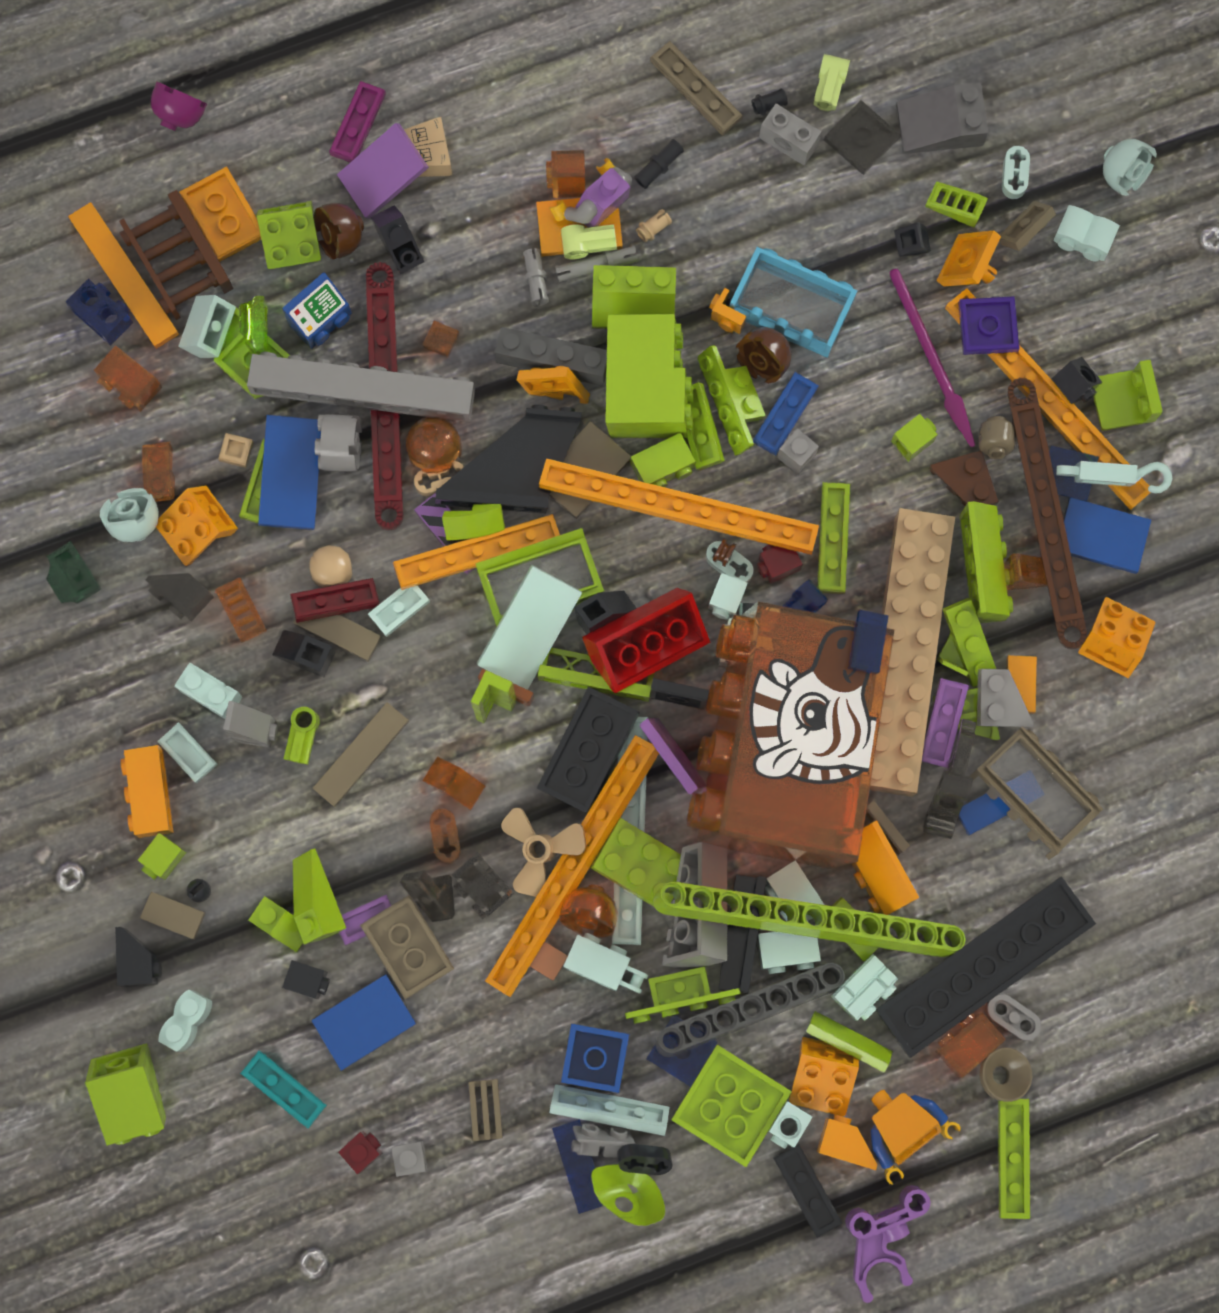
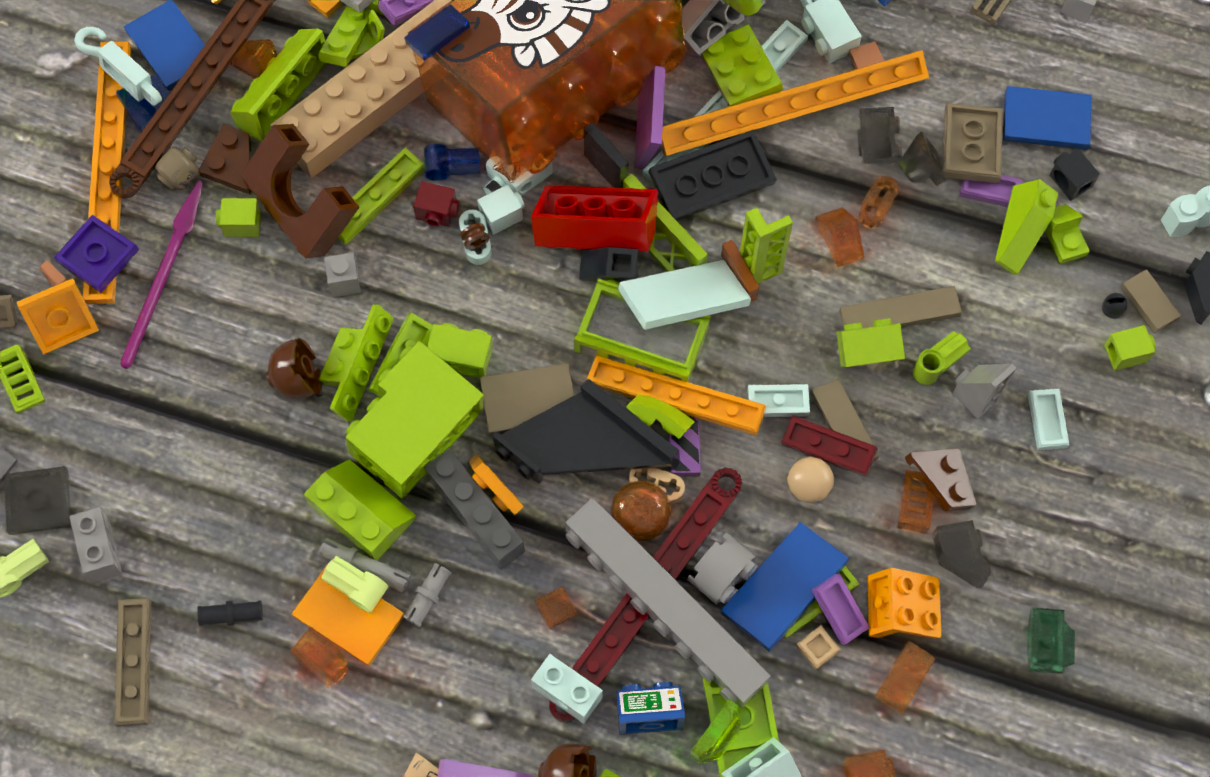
camera: 140 degrees left, 10 degrees down
light aqua cylinder [100,488,159,542] -> none
light orange brick [121,745,174,838] -> none
light aqua brick [174,663,242,719] -> none
teal tile [240,1050,327,1129] -> none
black slope [272,630,336,678] -> none
dark red brick [338,1131,383,1175] -> none
black slope [370,205,424,274] -> none
tan piece [501,808,586,897] -> none
light orange plate [539,458,819,555] -> none
torso [549,158,632,227] -> none
clear orange cylinder [559,884,618,937] -> none
tan pin [636,209,672,242] -> none
light orange bracket [709,288,746,334] -> none
window [729,247,858,358] -> none
black pin [751,88,788,116] -> none
blue tile [753,372,819,456] -> none
black slope [894,222,931,257] -> none
black brick [1051,357,1103,404] -> none
lime bracket [1093,359,1163,431] -> none
none -> nougat tile [39,260,67,286]
none -> reddish brown arch [240,124,360,259]
none -> light aqua brick [531,654,603,724]
none -> medium lavender tile [811,574,870,644]
none -> lime brick [836,318,905,367]
none -> wing [905,448,977,512]

